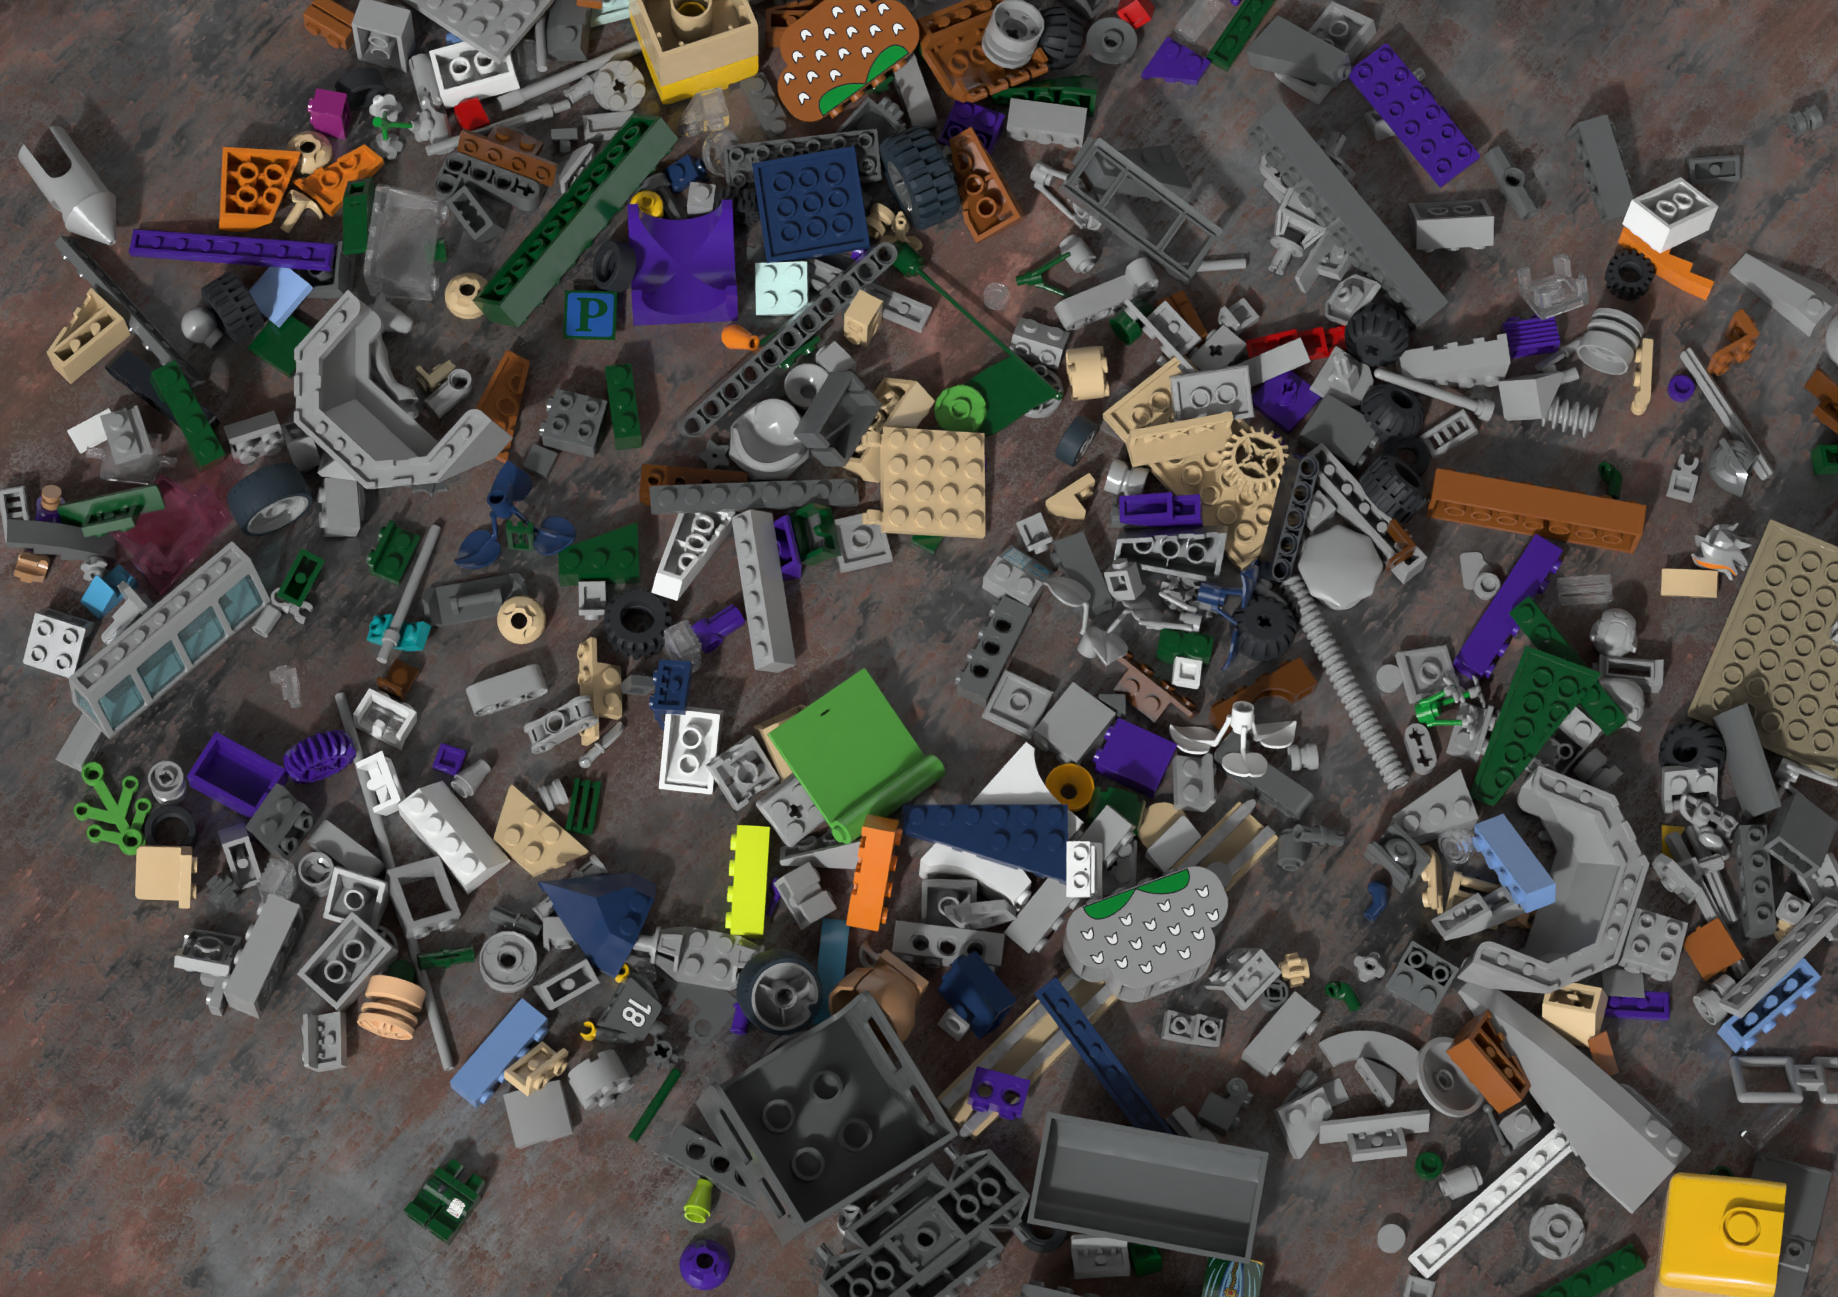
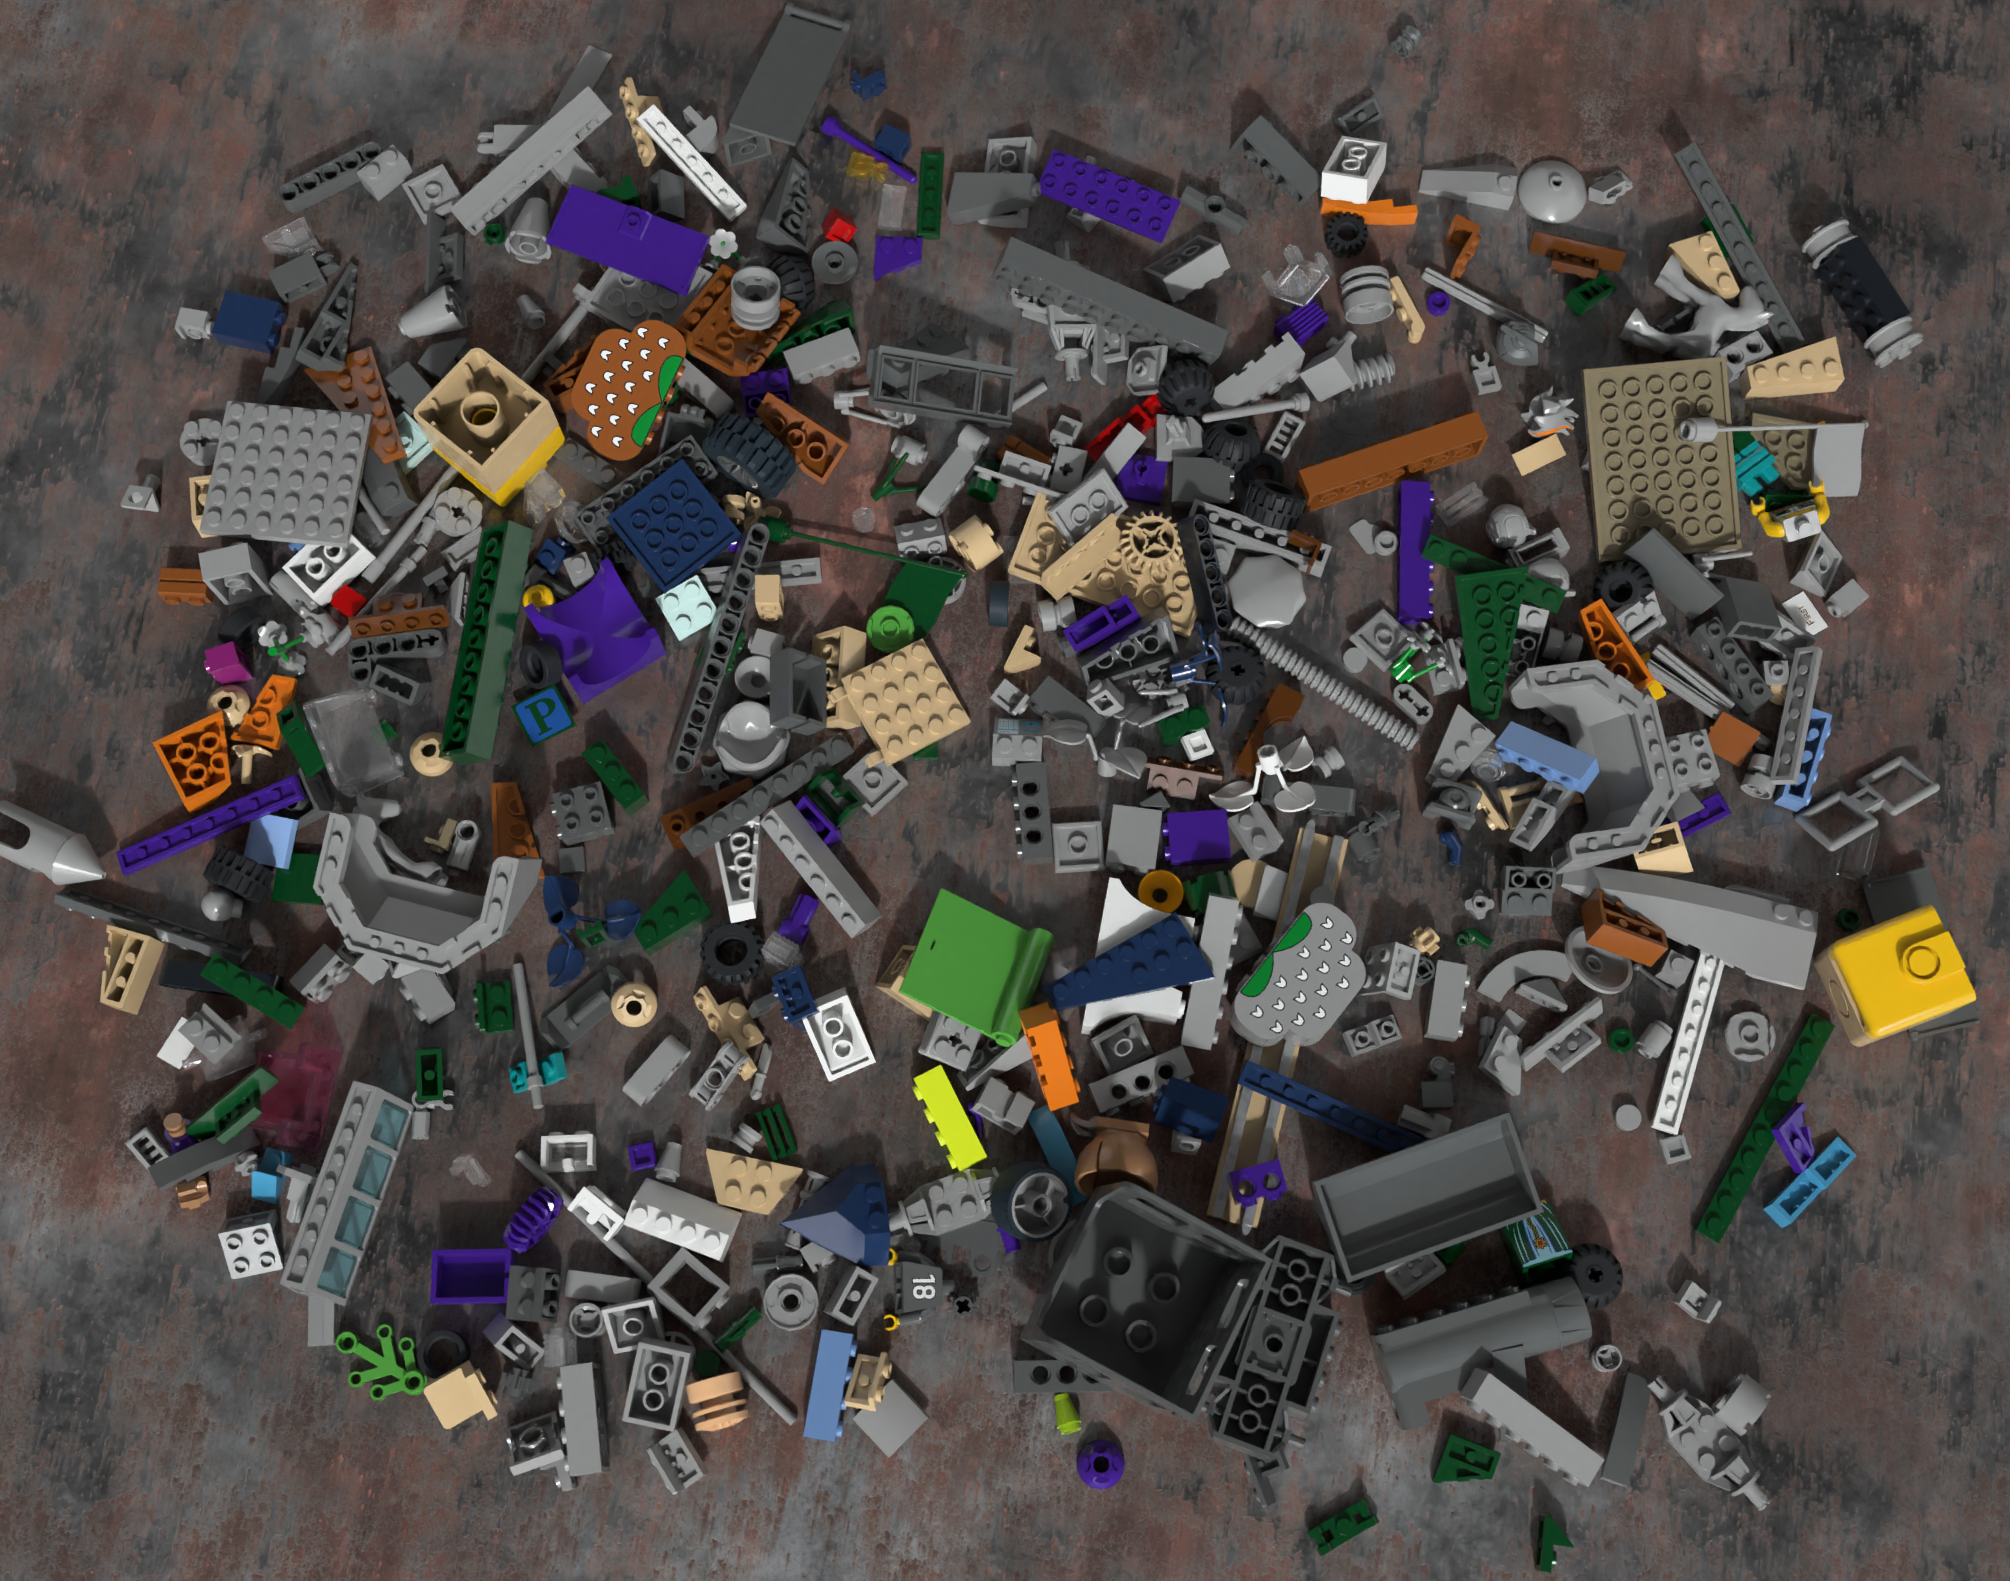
camera: 25 degrees left, 5 degrees up
light grey wheel [148,761,188,805] -> none
black wheel [227,462,313,537] -> none
reddish brown bracket [377,659,419,702] -> none
dark green hips [403,1158,486,1246] -> none
light grey brick [567,1049,634,1111] -> none
light grey bracket [579,580,606,620] -> none
dark green bar [628,1068,682,1143] -> none
light grey brick [706,734,781,811] -> none
orange cone [721,324,759,351] -> none
light grey wing [944,899,1017,931] -> none
white window [1066,841,1103,898] -> none
light grey piece [1535,336,1582,371] -> none
dark orange sticker [1588,1031,1619,1077] -> none
dark green arm [1598,461,1623,500] -> none
light grey piece [1652,853,1724,906] -> none
light grey piece [1679,794,1738,844] -> none
light grey arm [1698,826,1730,861] -> none
none -> orange wedge [1577,599,1655,692]

